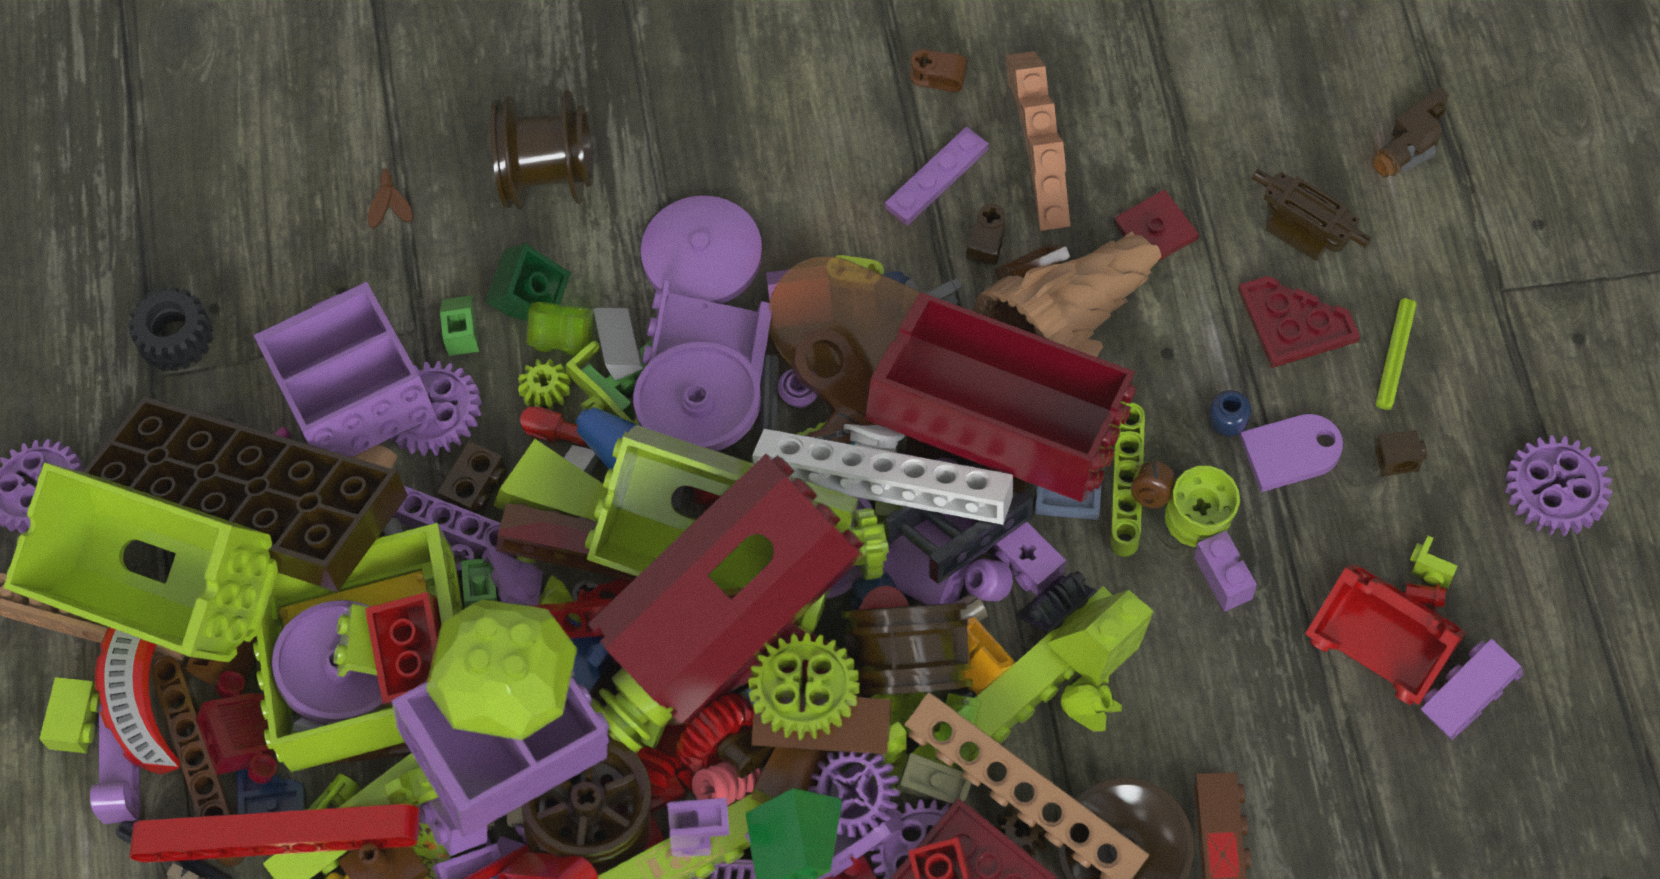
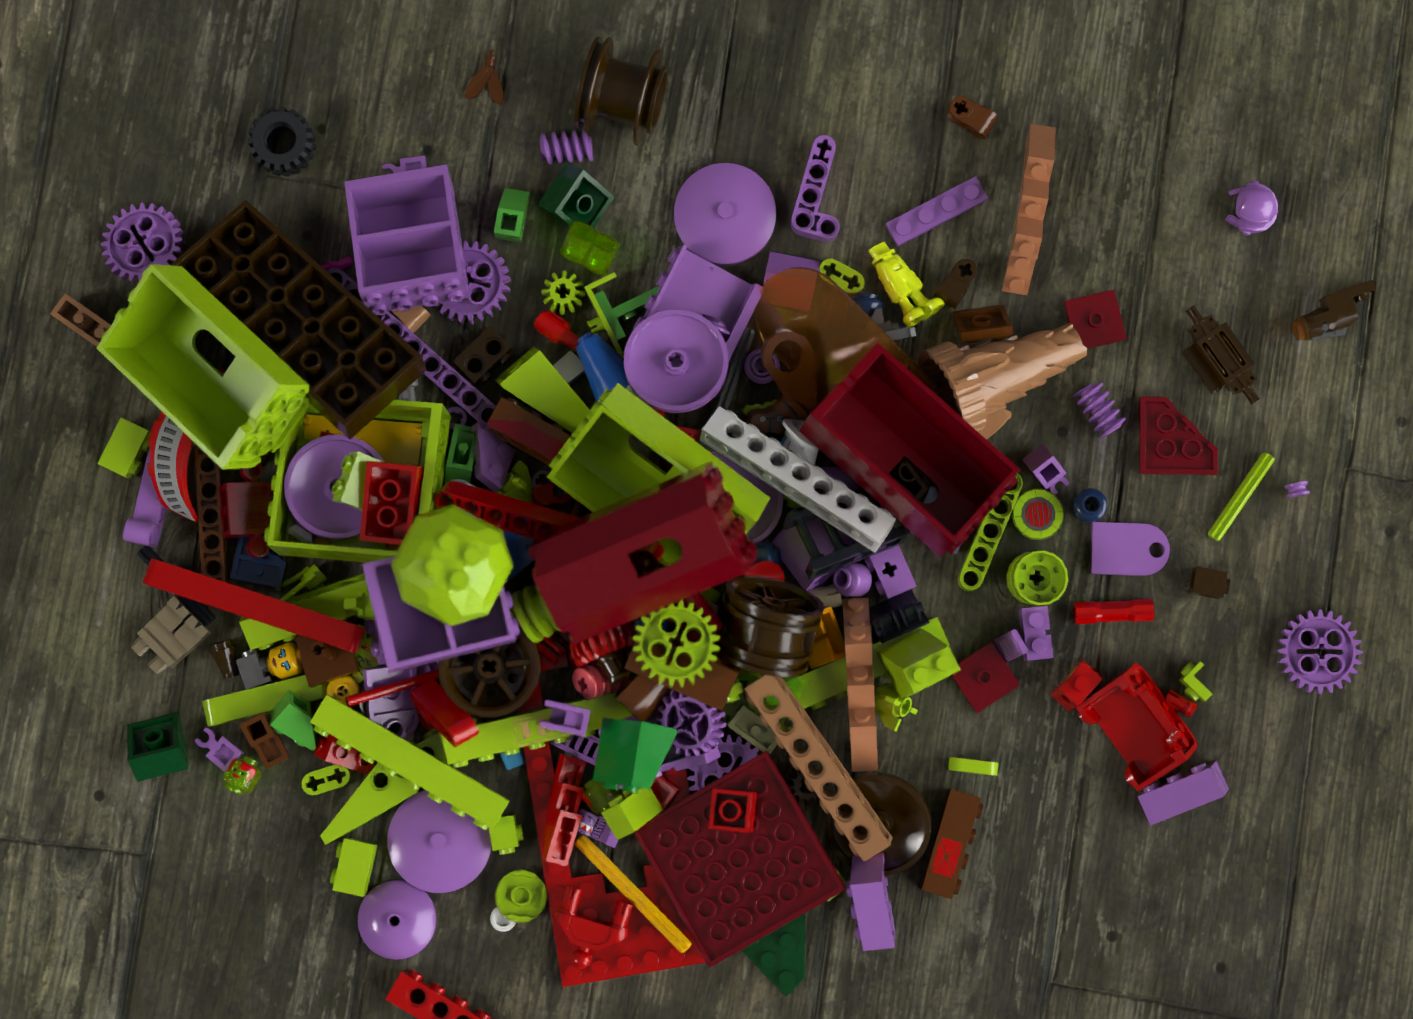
camera: 15 degrees right, 20 degrees up
light grey slope [593,308,643,381] -> none
lime gear [850,508,889,580] -> none
reddish brown head [1130,461,1176,508] -> none
none -> medium lavender piece [540,130,593,165]
none -> medium lavender beam [791,135,839,243]
none -> nougat arch [842,598,878,772]
none -> neon yellow piece [868,242,945,328]
none -> lime beam [948,757,999,776]
none -> dark red plate [951,642,1020,714]
none -> medium lavender slope [993,629,1028,662]
none -> tile [1012,489,1064,540]
none -> medium lavender brick [1022,444,1069,494]
none -> red torso [1049,658,1103,712]
none -> medium lavender piece [1072,382,1126,439]
none -> red axle [1073,599,1154,624]
none -> medium lavender helmet [1225,180,1278,236]
none -> medium lavender bush [1284,481,1310,498]

